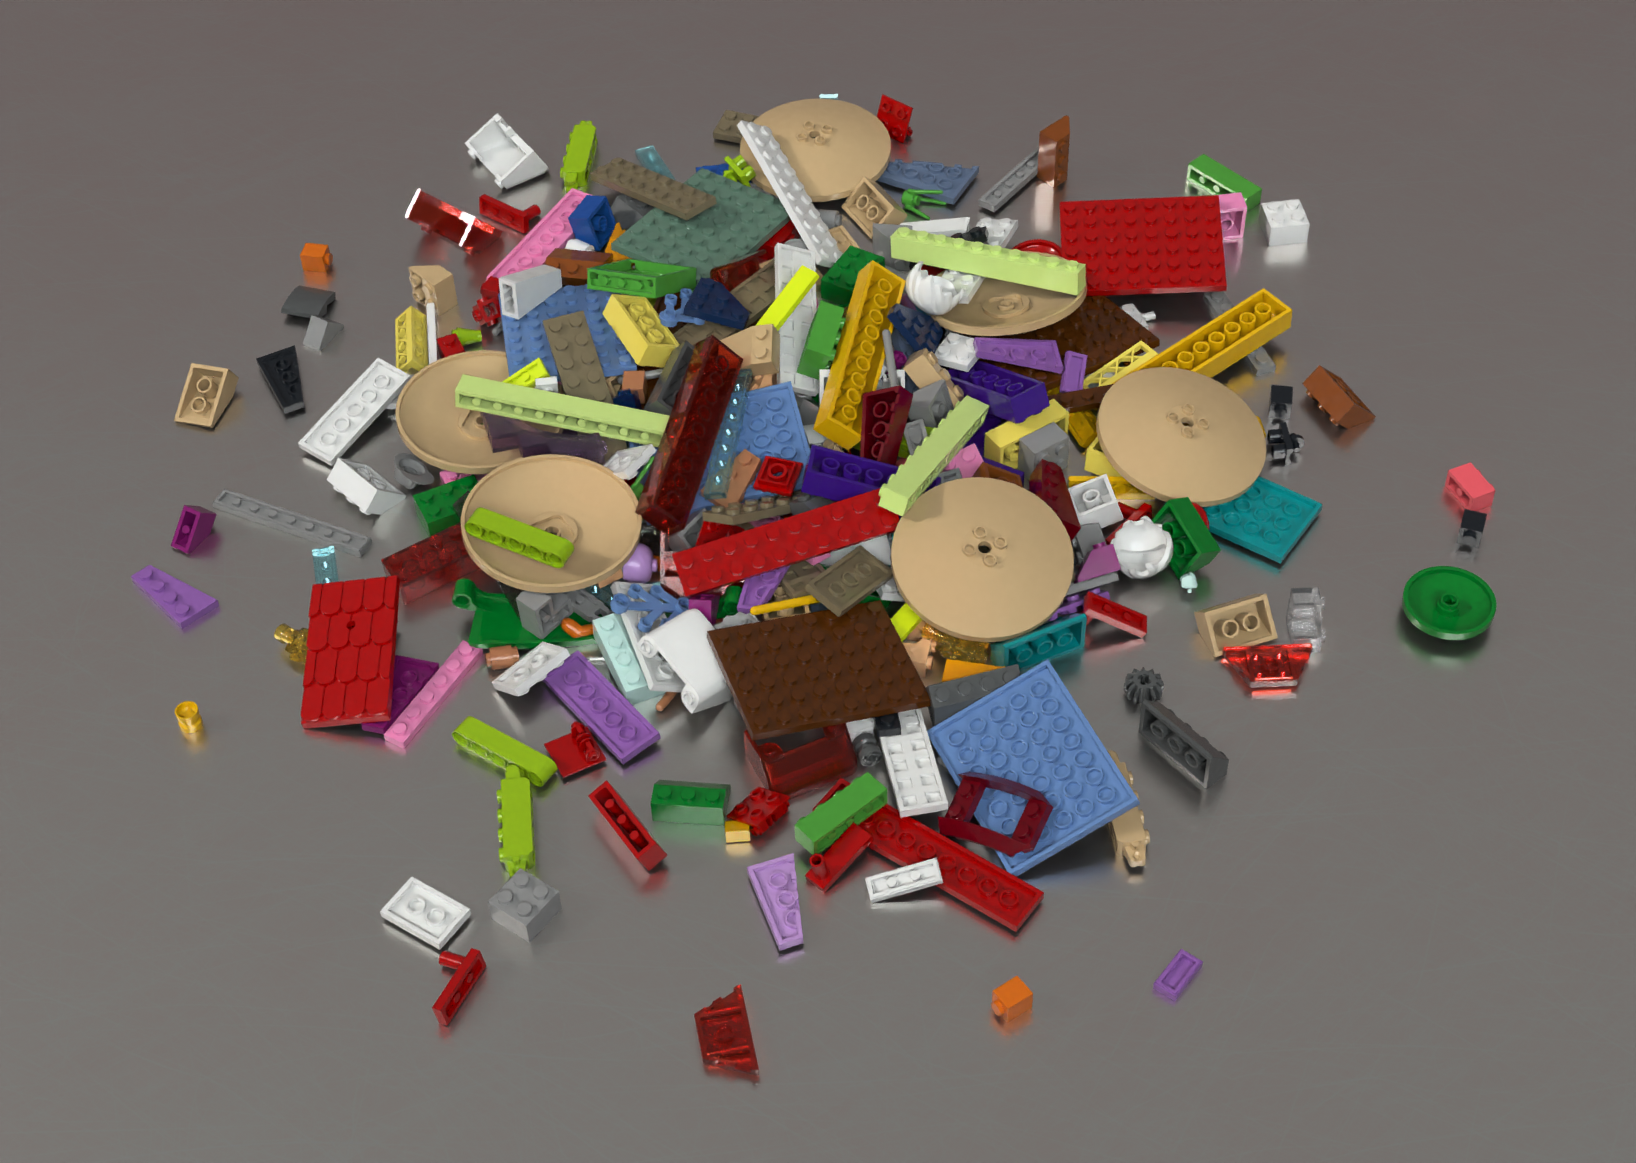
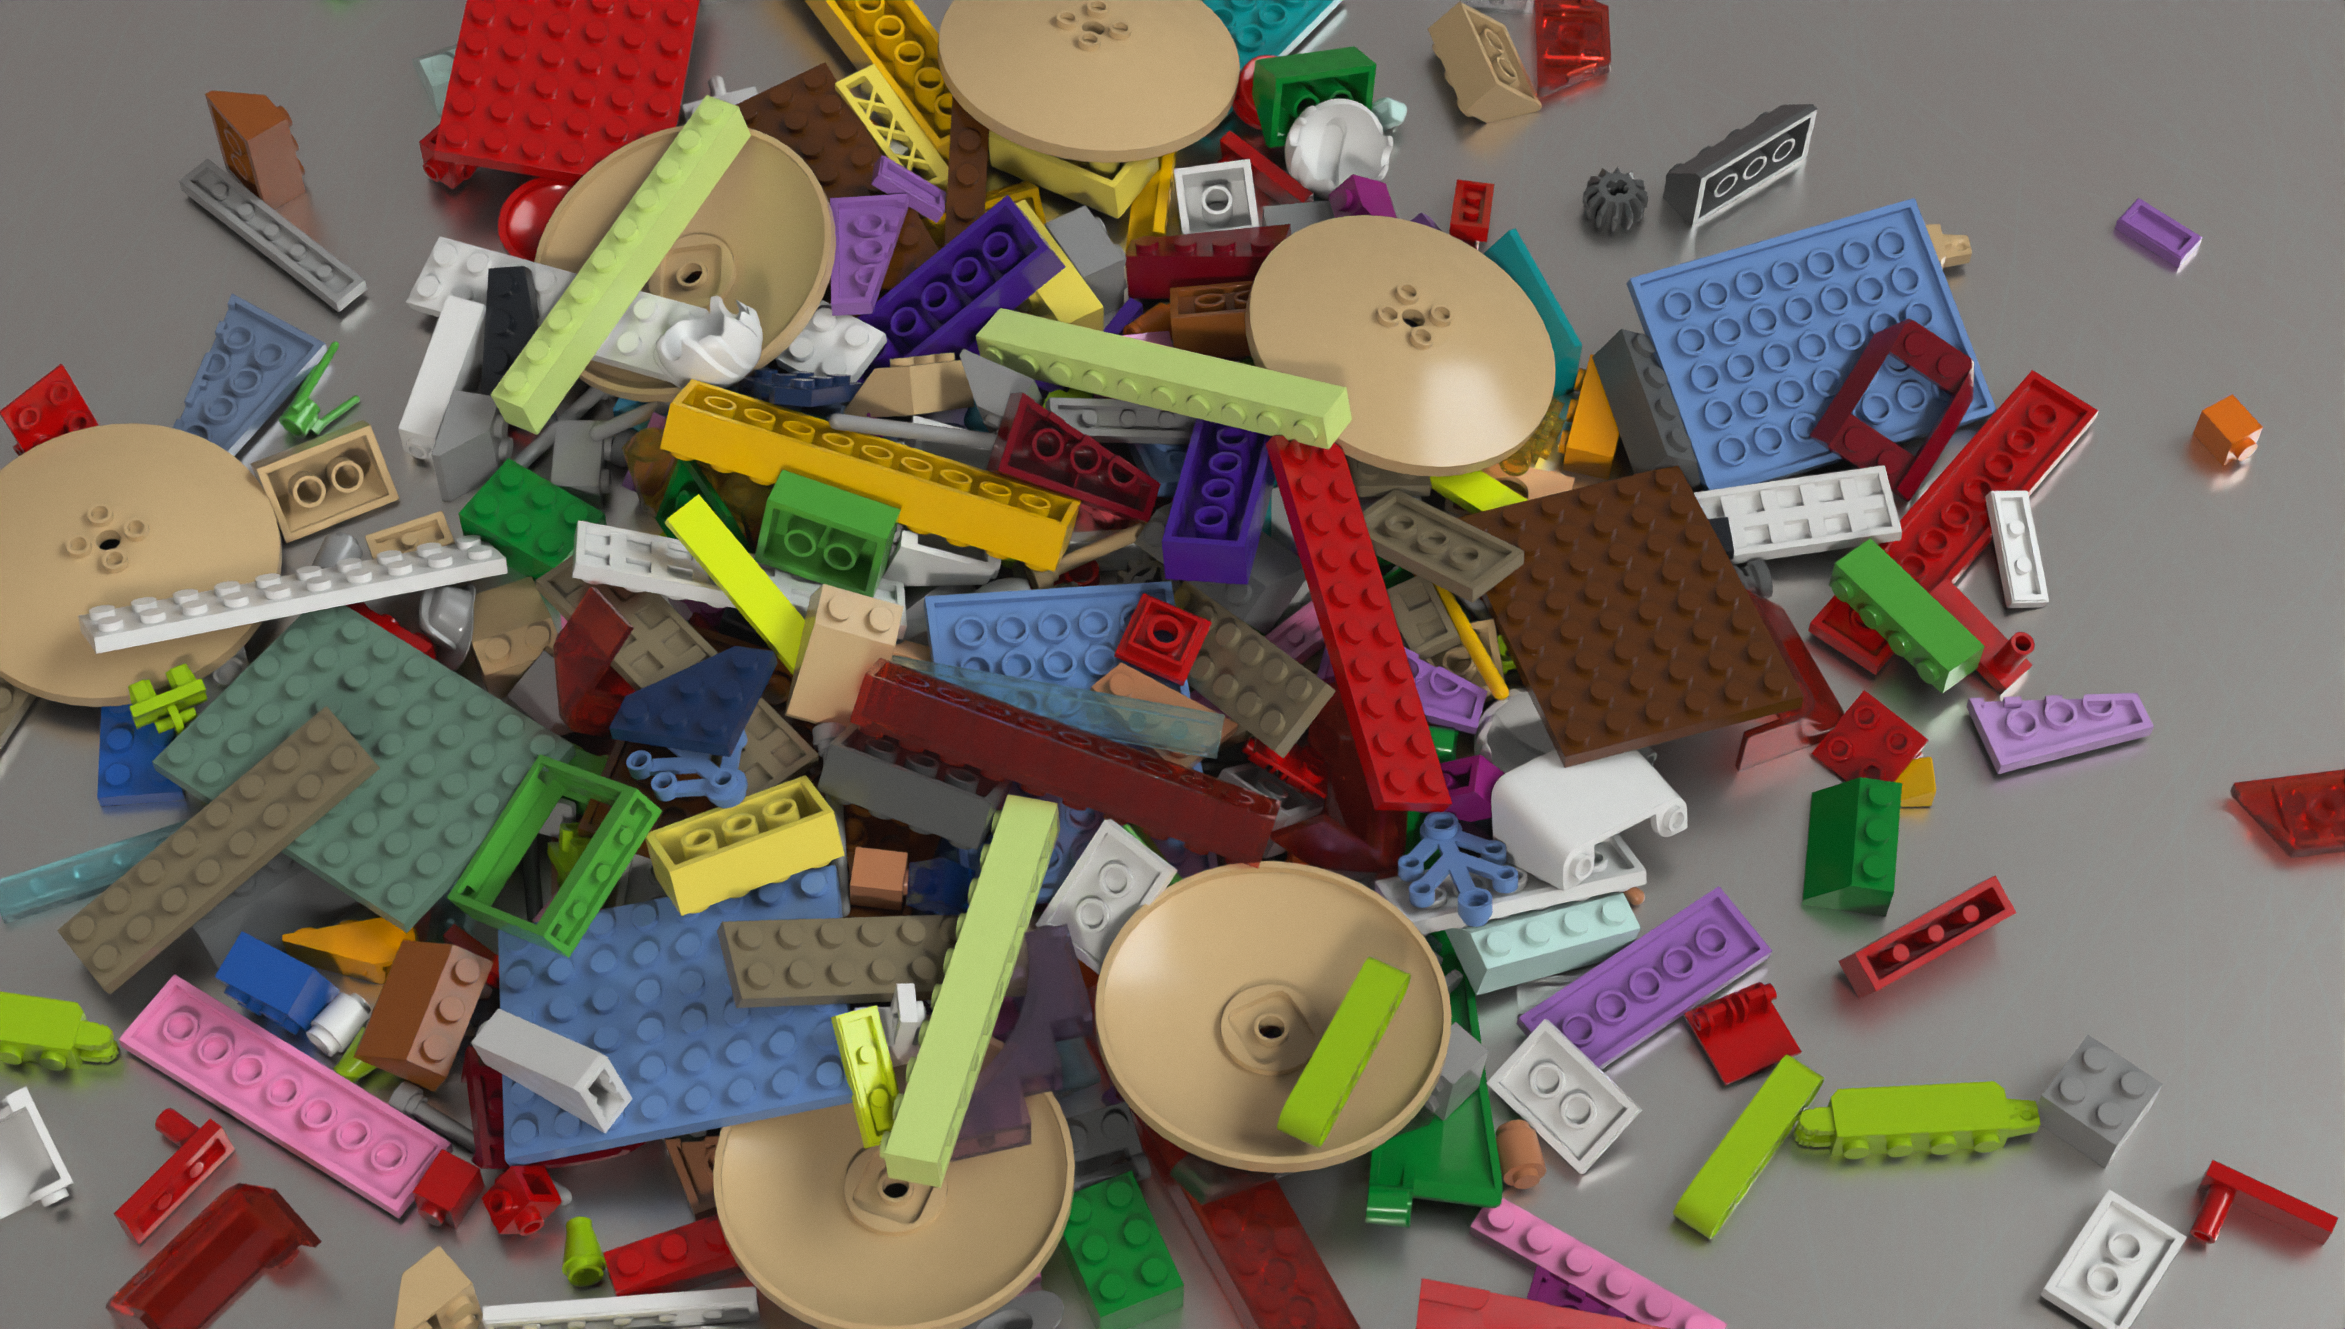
camera: 90 degrees left, 10 degrees up
orange arm [561,618,593,638] -> none

